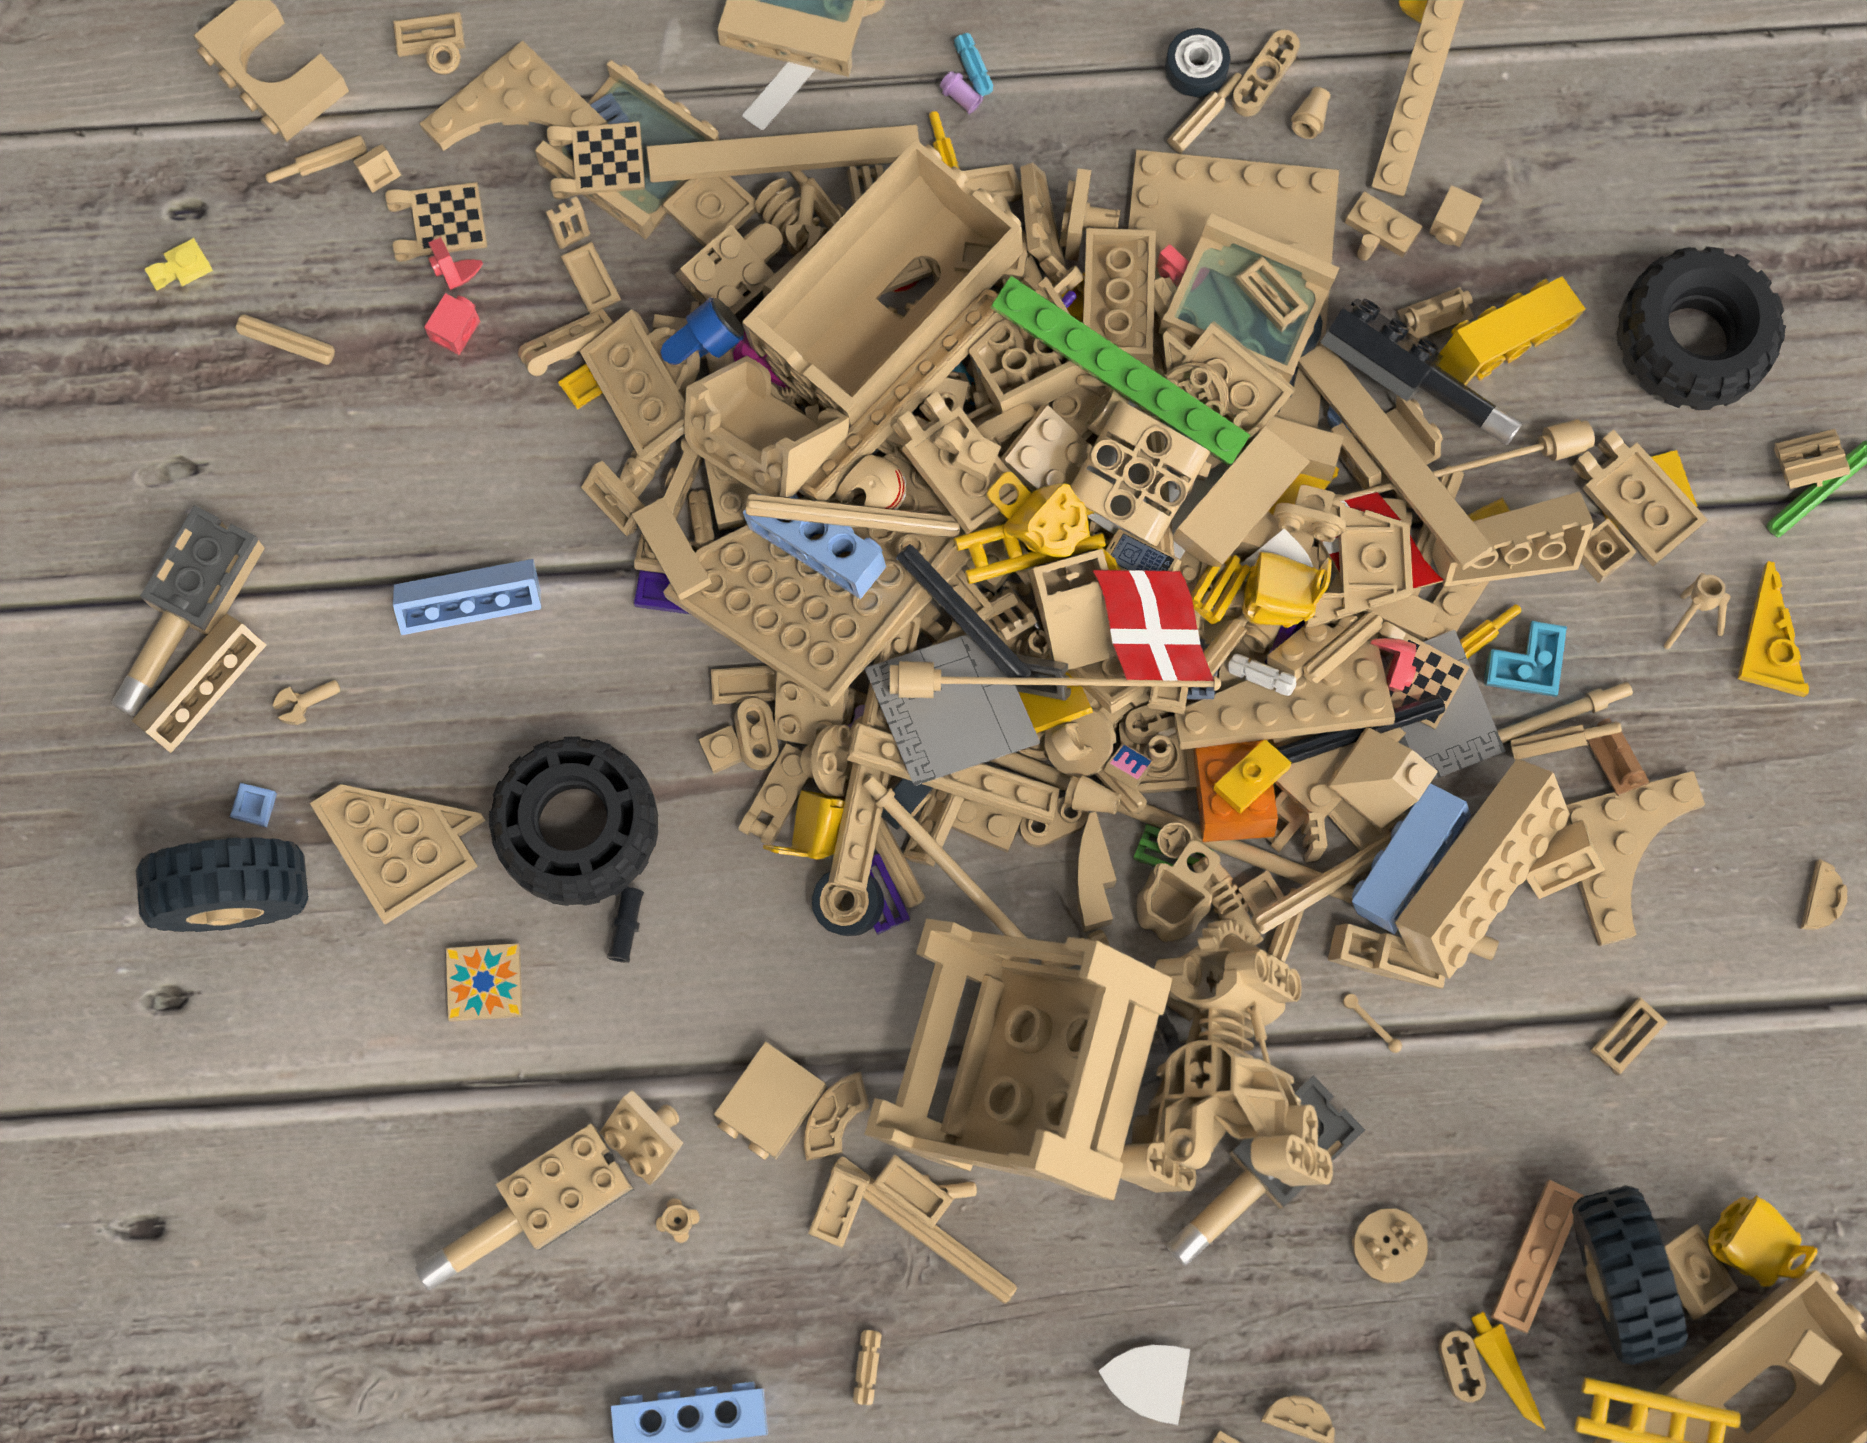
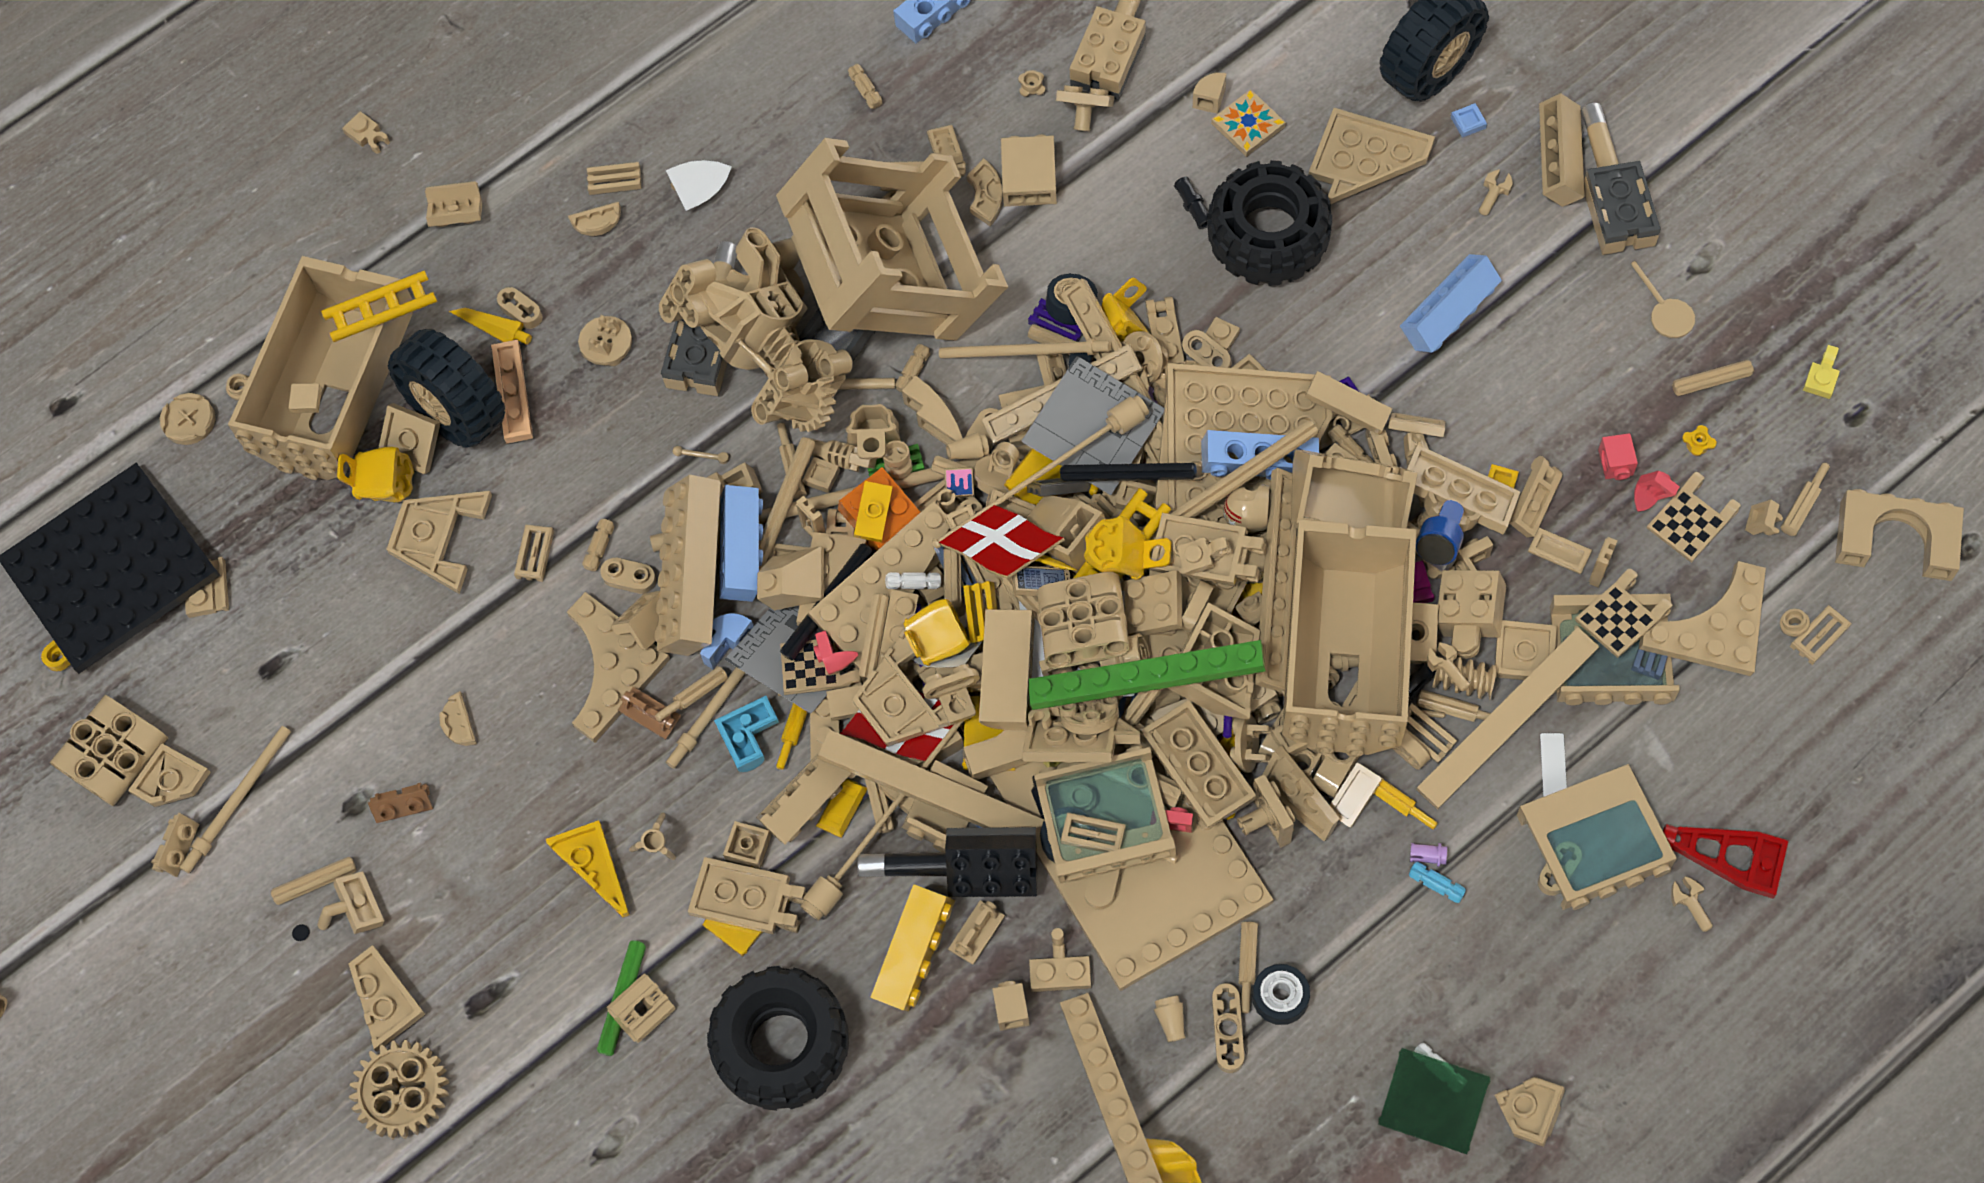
camera: 150 degrees right, 10 degrees down
none -> tan wing [386,491,492,594]
none -> tan axle [582,519,614,572]
none -> tan plate [600,558,656,594]
none -> light blue brick [700,613,753,669]
none -> tan brick [1193,73,1227,114]
none -> tan piece [1631,261,1695,338]
none -> yellow plate [1682,425,1716,456]

